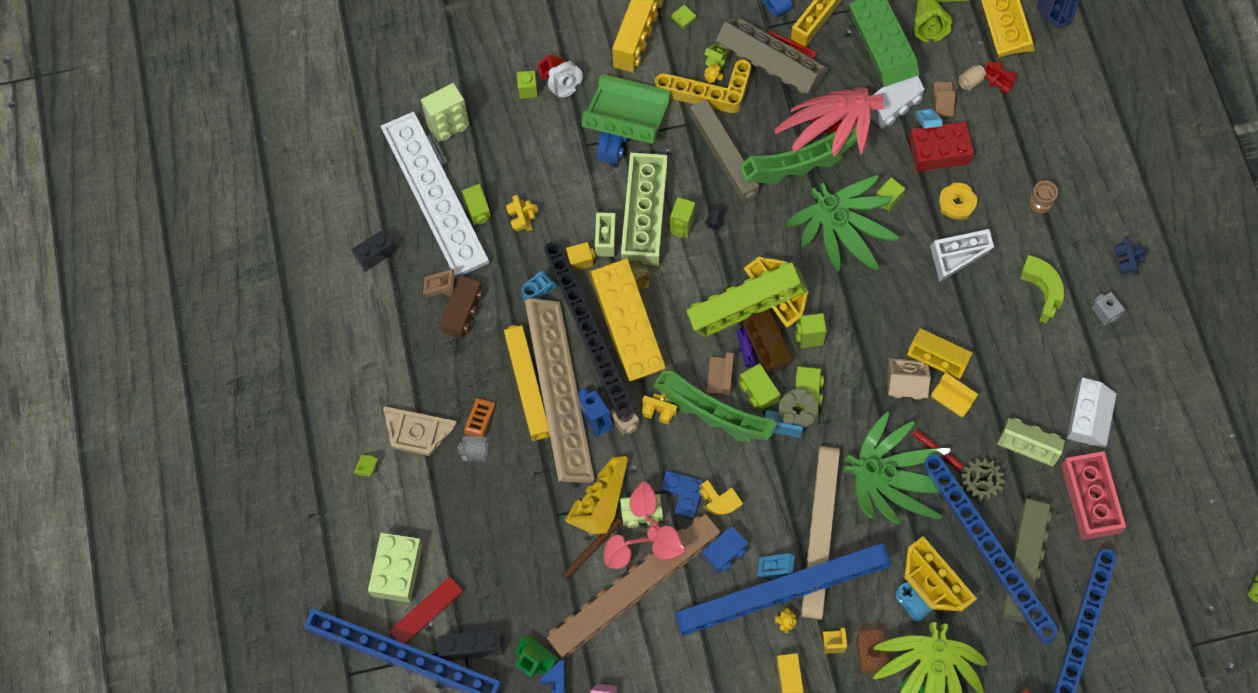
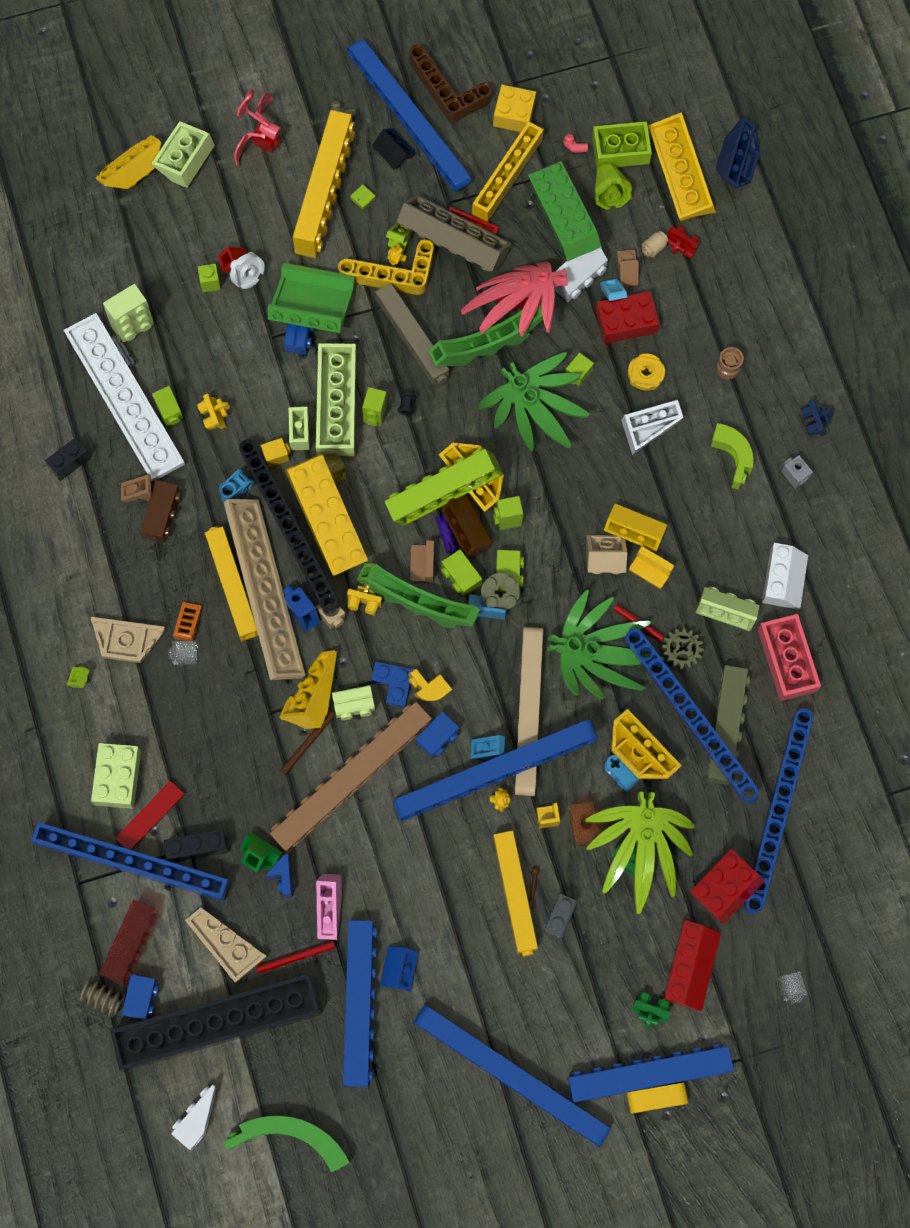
camera: 10 degrees left, 5 degrees up
coral plant [604,481,686,569] -> none

